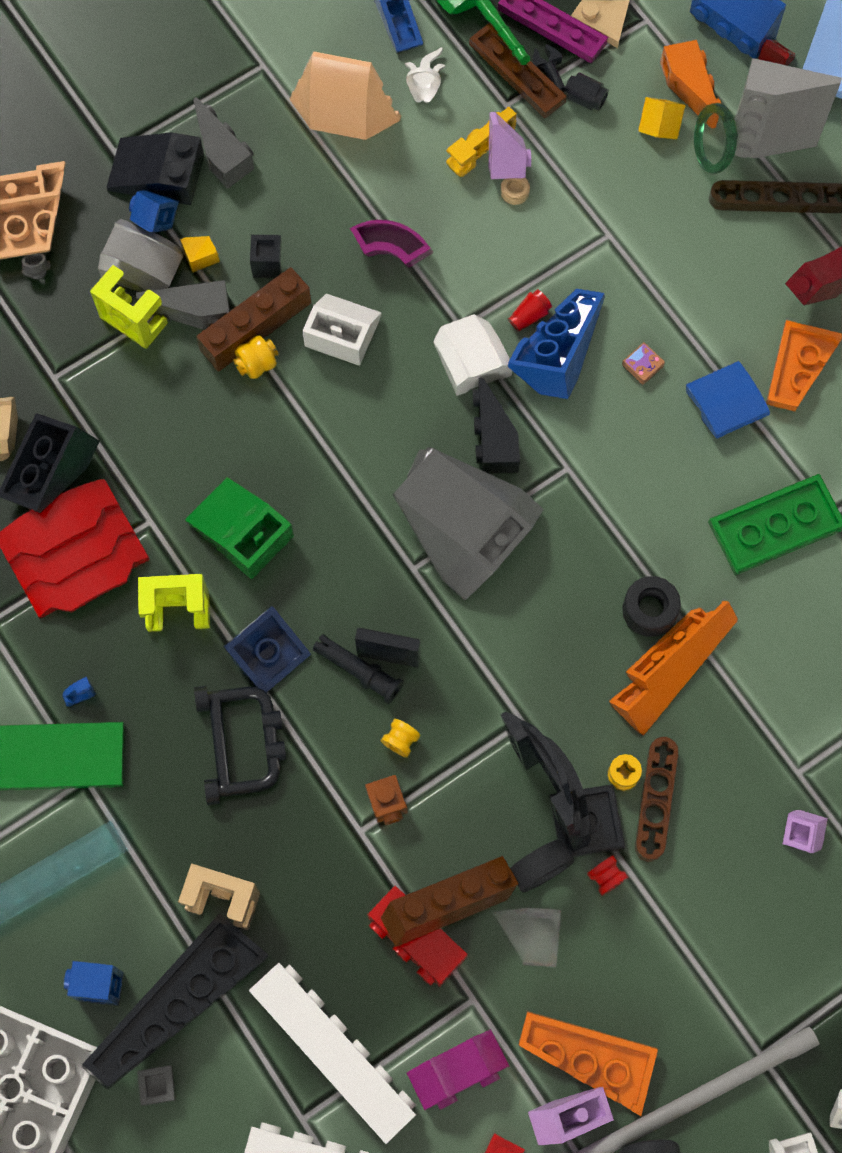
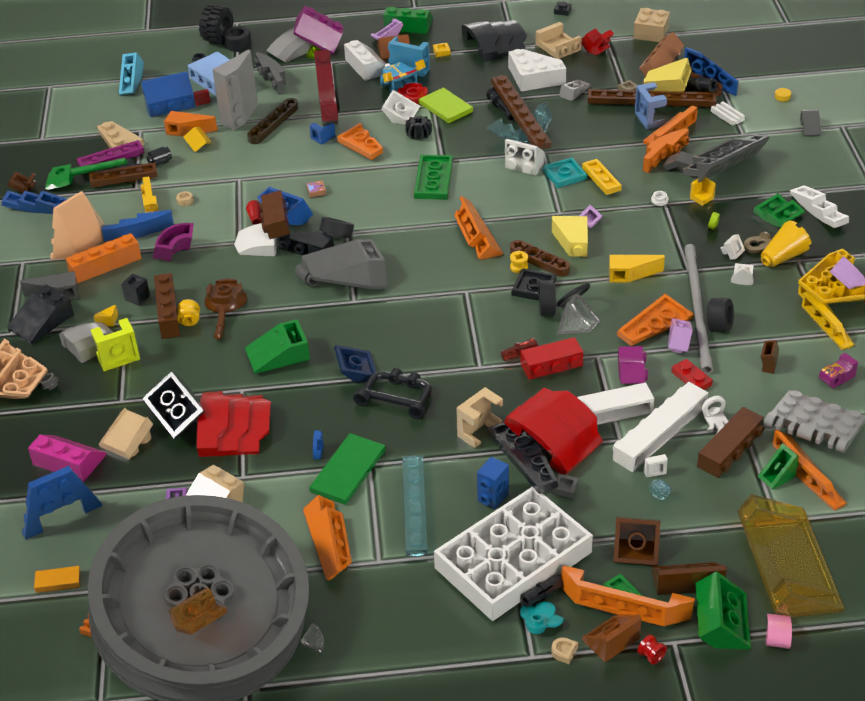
camera: 60 degrees left, 30 degrees down
blue slope [129,190,179,233] -> none
dark grey slope [136,280,230,329] -> none
neon yellow panel [138,574,210,632] -> none
white slope [303,294,382,366] -> none
black pin [313,634,404,704] -> none
black tile [355,627,421,668] -> none
dark orange bracket [365,775,408,825] -> none
yellow wheel [380,719,421,758] -> none
reddish brown brick [381,856,519,947] -> none
white piece [405,47,445,103] -> none
lavender slope [488,112,531,179] -> none
black slope [500,711,591,851] -> none
red wheel [587,855,629,896] -> none
black tyre [622,576,681,637] -> none
blue slope [686,361,770,439] -> none
clear green piece [694,103,738,174] -> none
none -> orange brick [65,233,142,283]
none -> blue slope [102,210,174,243]
none -> reddish brown piece [204,278,248,340]
none -> reddish brown brick [259,190,290,239]
none -> blue panel [309,123,336,145]
none -> black tyre [319,217,354,238]
none -> clear red axle [500,338,538,361]
none -> red slope [504,388,603,475]
none -> light yellow slope [552,216,588,257]
none -> black tyre [557,283,590,307]
none -> yellow slope [609,255,665,283]

